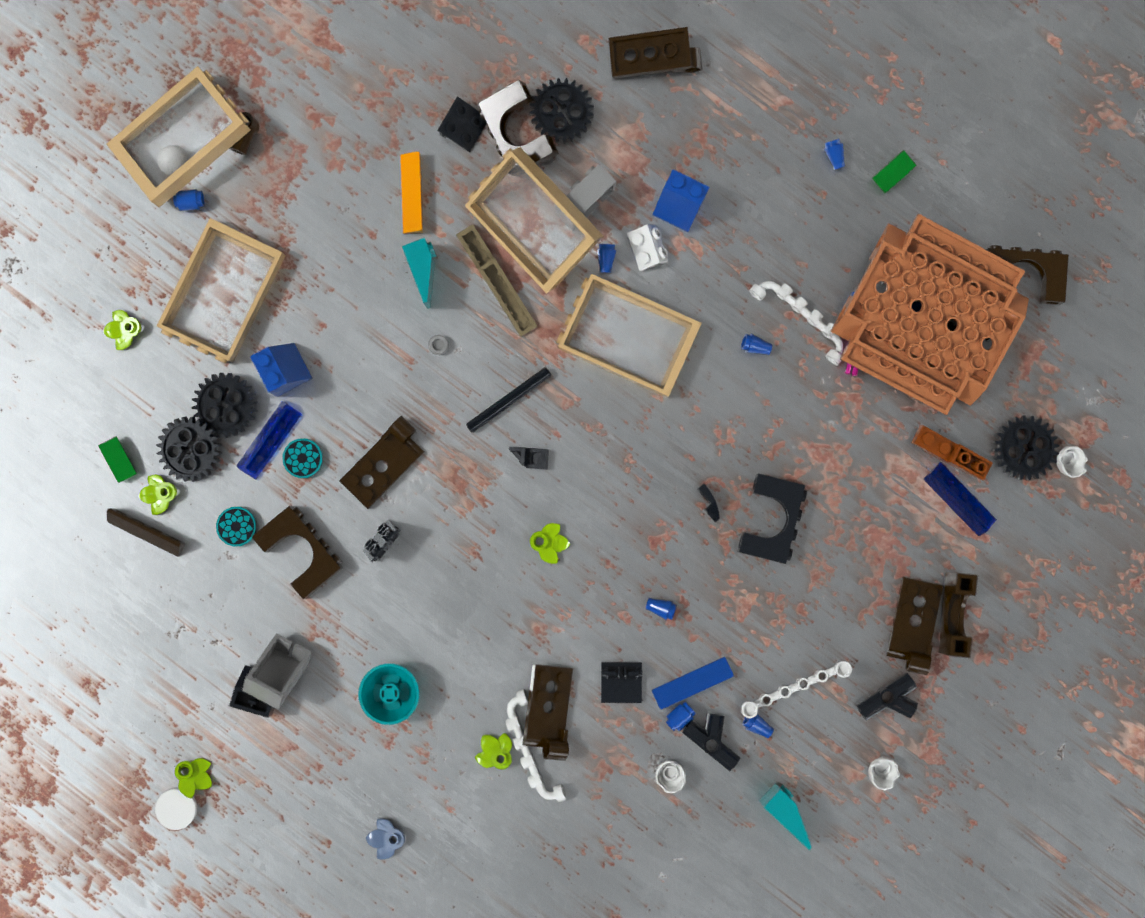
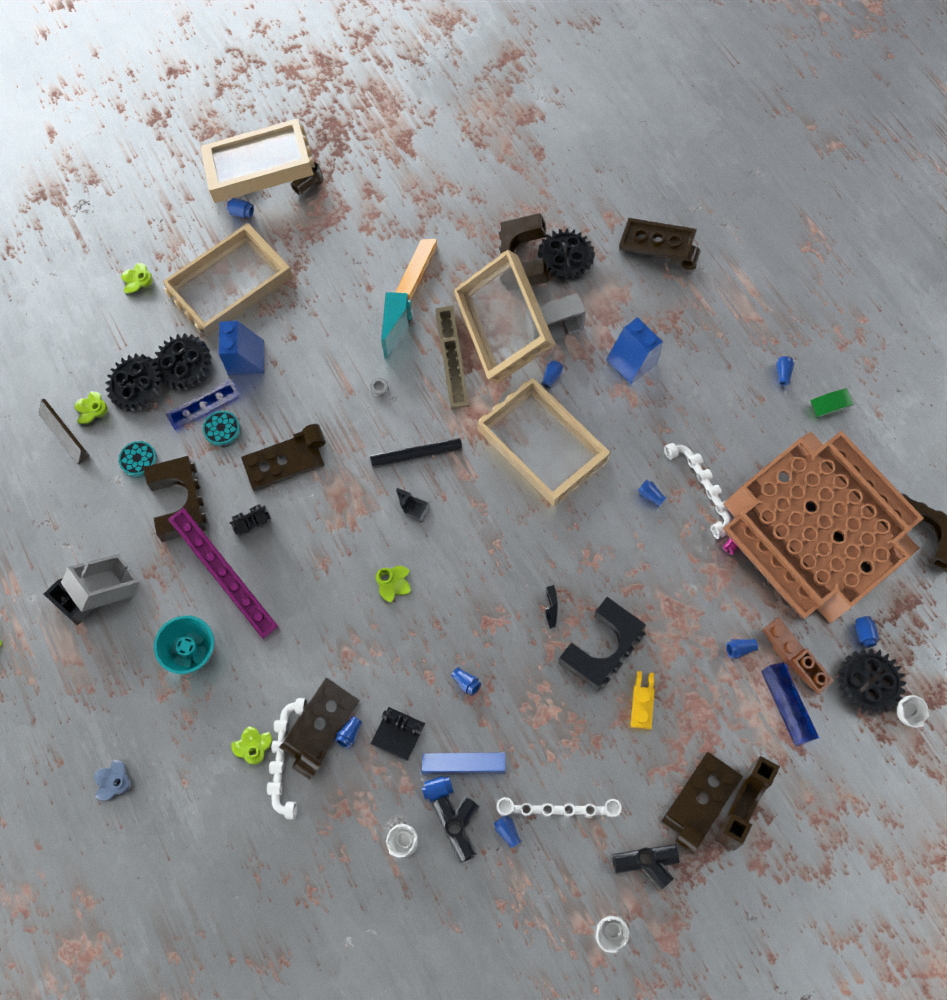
camera: 30 degrees right, 20 degrees down
green slope [98,436,137,483] -> none
black hinge [437,96,487,153] -> none
white bracket [627,225,668,271] -> none
teal slope [759,783,812,850] -> none
none -> magenta tile [168,507,279,640]
none -> blue cone [335,716,362,749]
none -> yellow hinge [630,671,655,730]
none -> blue cone [726,639,758,659]
none -> blue brick [855,616,880,648]

